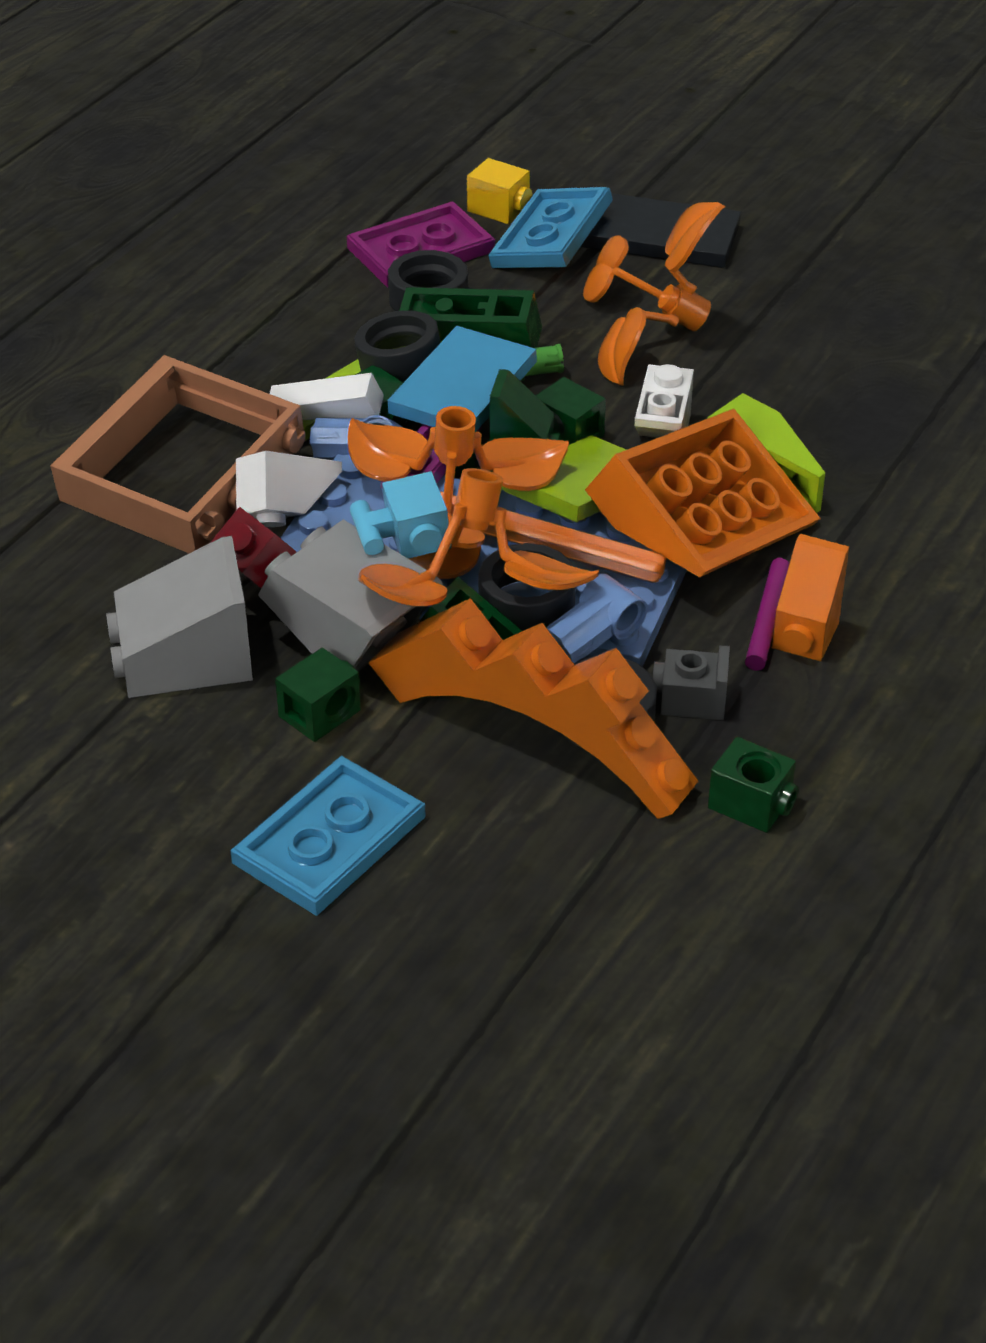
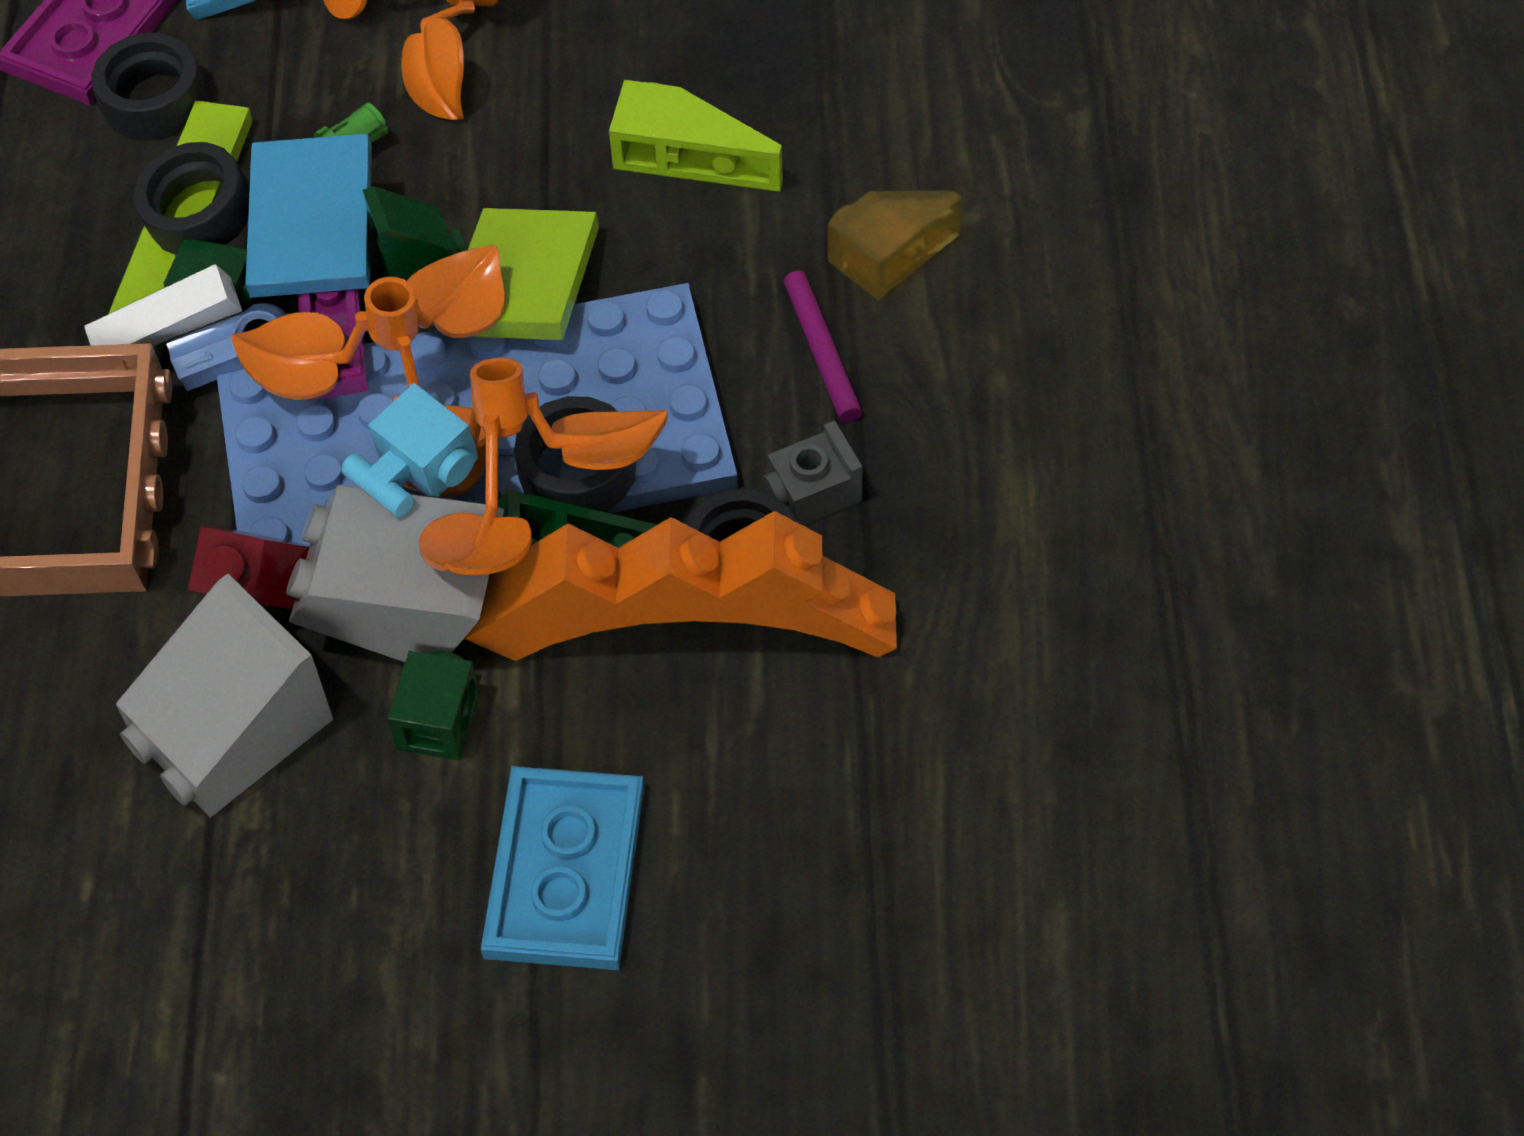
camera: 30 degrees left, 15 degrees up
white slope [236,451,342,527] -> none
dark green slope [399,287,542,348] -> none
orange axle [440,491,666,583] -> none
dark green brick [536,377,606,445] -> none
medium blue piece [546,574,648,663] -> none
orange slope [585,409,821,577] -> none
white slope [634,364,694,438] -> none
dark green brick [708,736,799,833] -> none
orange slope [772,534,849,661] -> none
none -> clear yellow slope [828,191,962,300]

